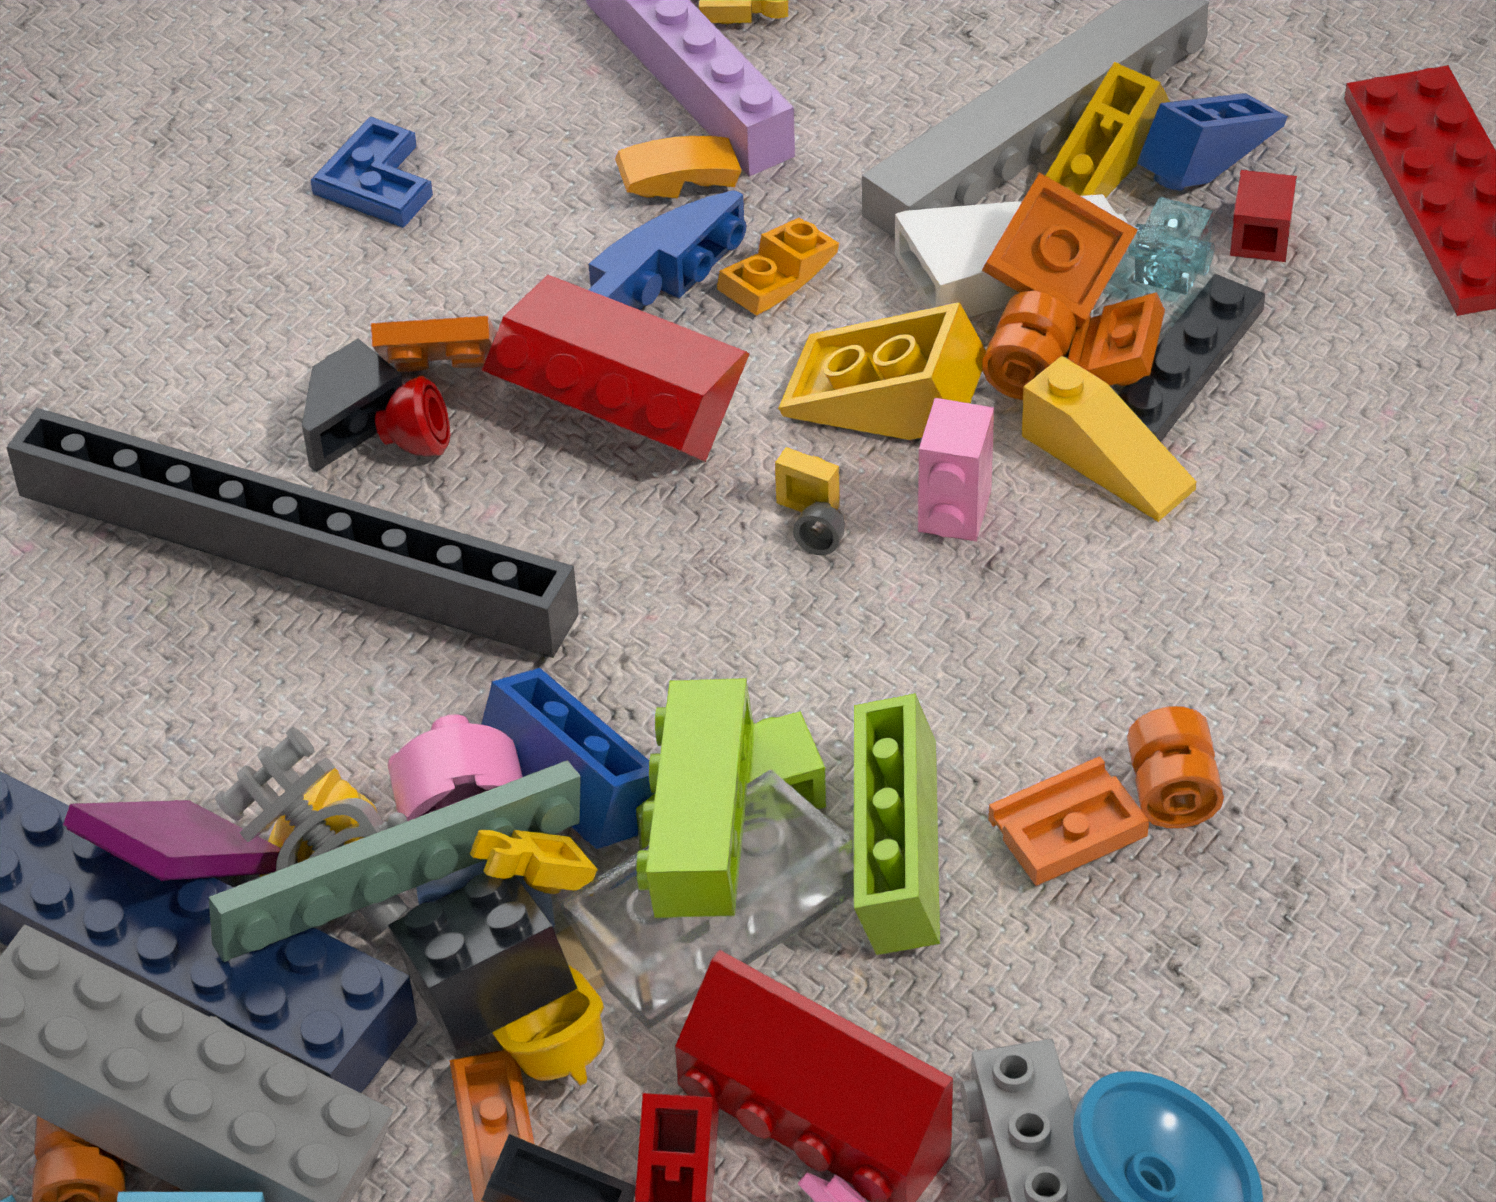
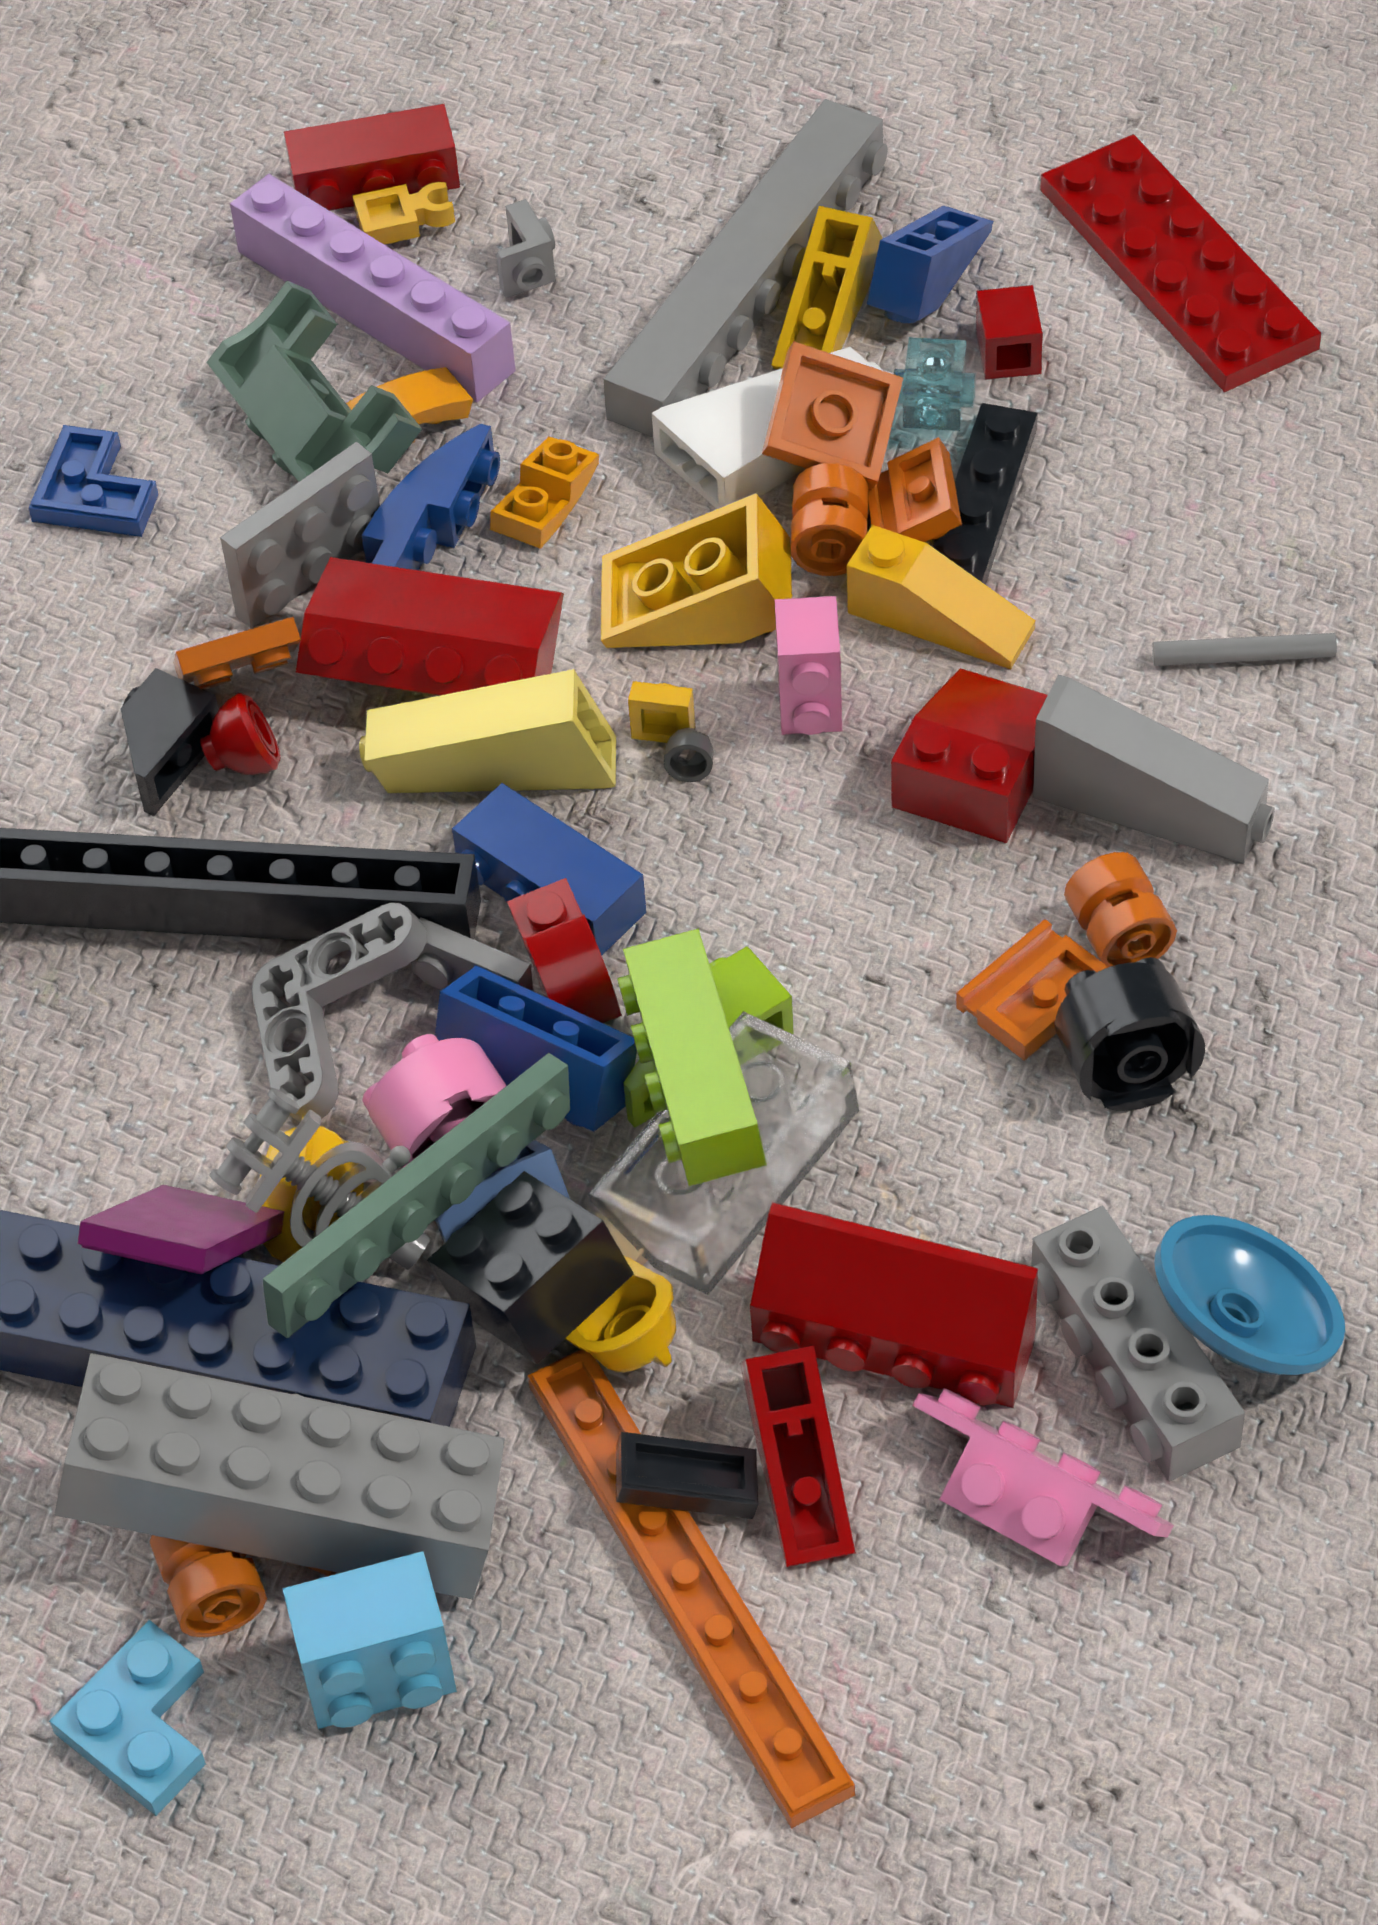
camera: 15 degrees left, 5 degrees up
yellow plate [470,830,598,894] -> none
lime brick [854,693,940,955] -> none
none -> sand green bracket [206,281,423,482]
none -> light grey plate [220,442,380,629]
none -> light grey beam [252,903,427,1123]
none -> light yellow slope [359,669,616,793]
none -> light grey plate [411,918,534,992]
none -> blue brick [452,783,647,955]
none -> light grey bracket [496,199,556,298]
none -> red brick [507,878,622,1023]
none -> red slope [891,668,1048,844]
none -> light grey slope [1033,674,1275,864]
none -> black brick [1055,957,1205,1111]
none -> light grey bar [1152,633,1337,666]

